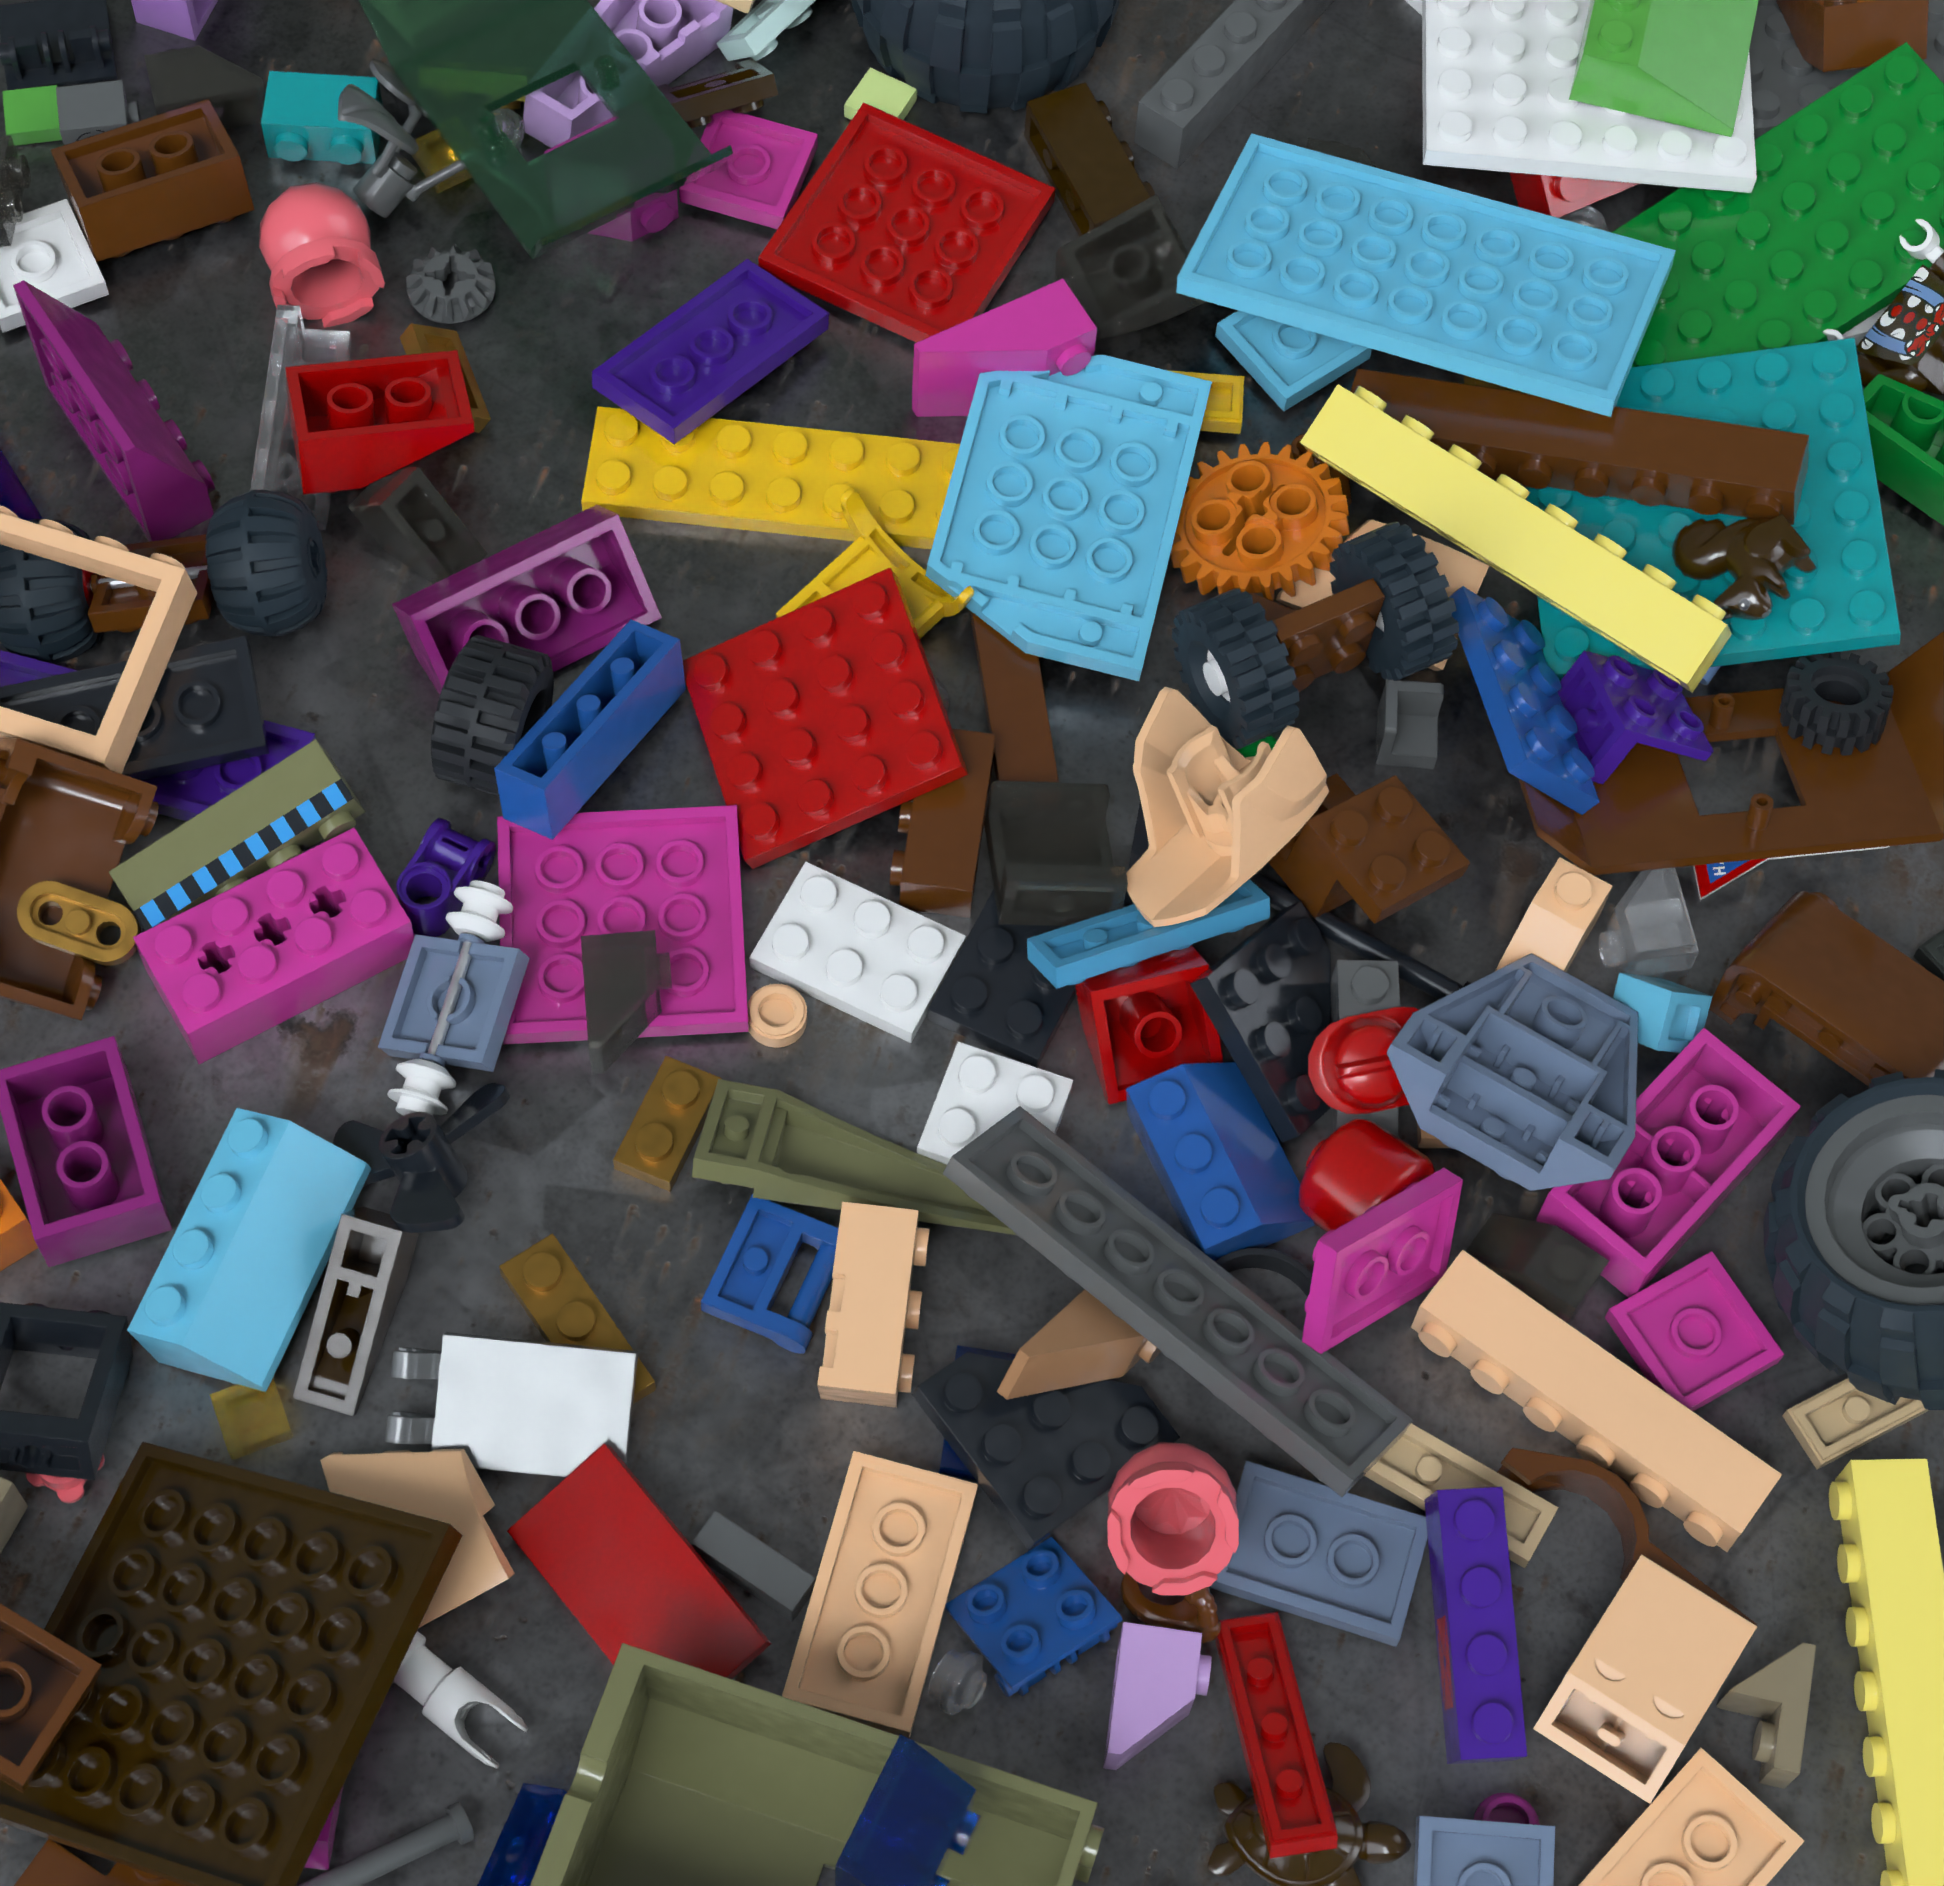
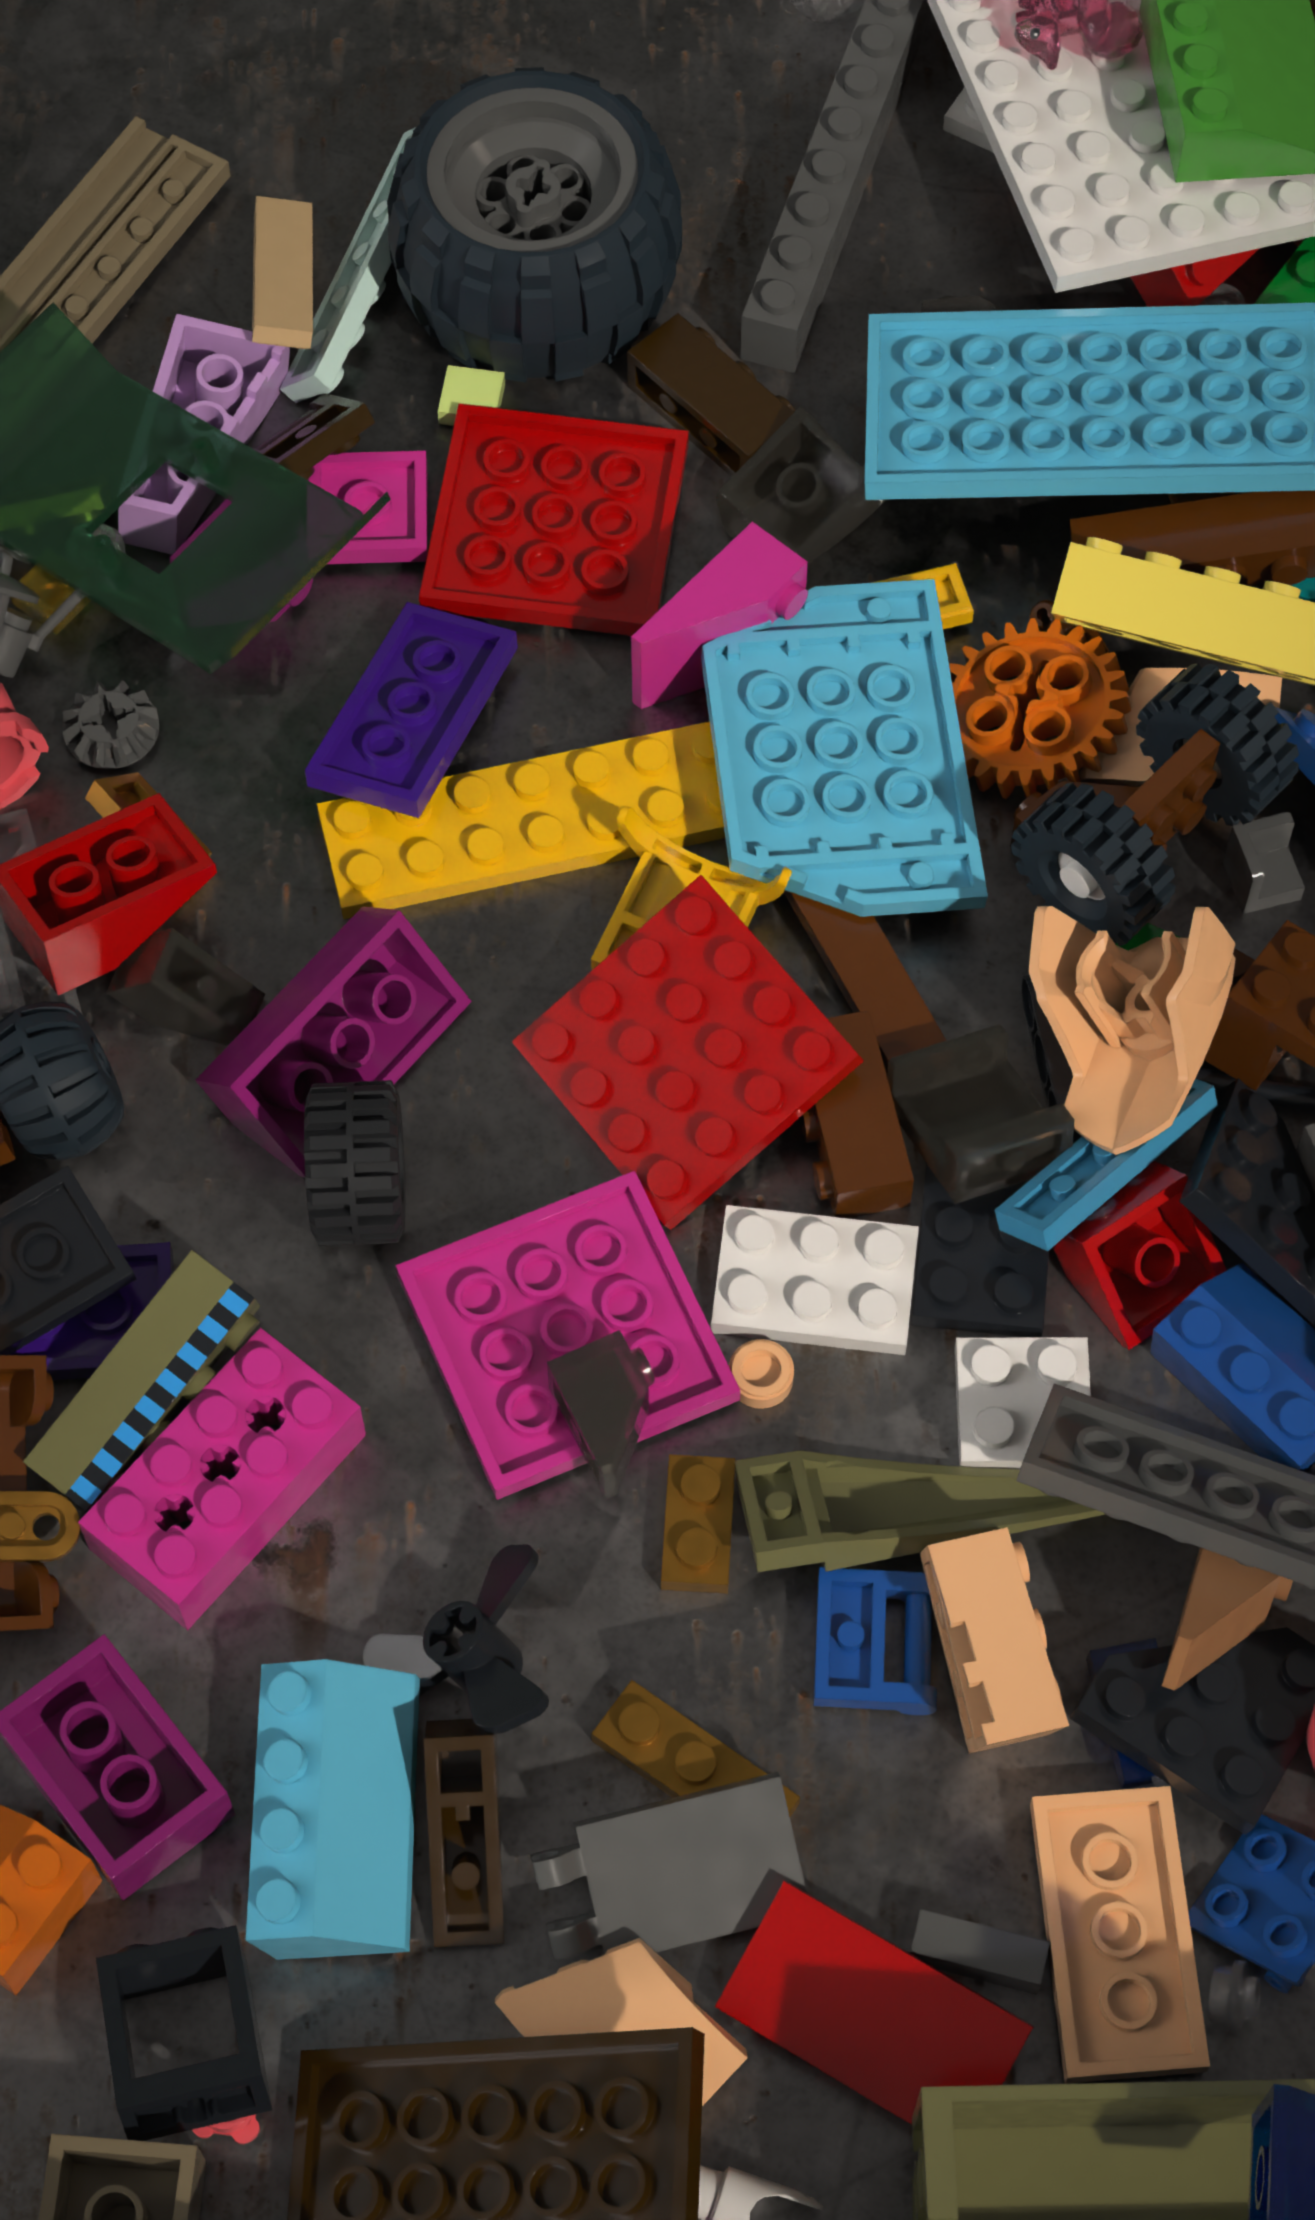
camera: 15 degrees left, 0 degrees up
clear yellow tile [209,1377,294,1460] -> none
sand blue plate [378,880,530,1116] -> none
dark purple piece [396,818,496,937] -> none
blue brick [494,619,686,840] -> none
medium azure plate [1215,311,1372,411] -> none

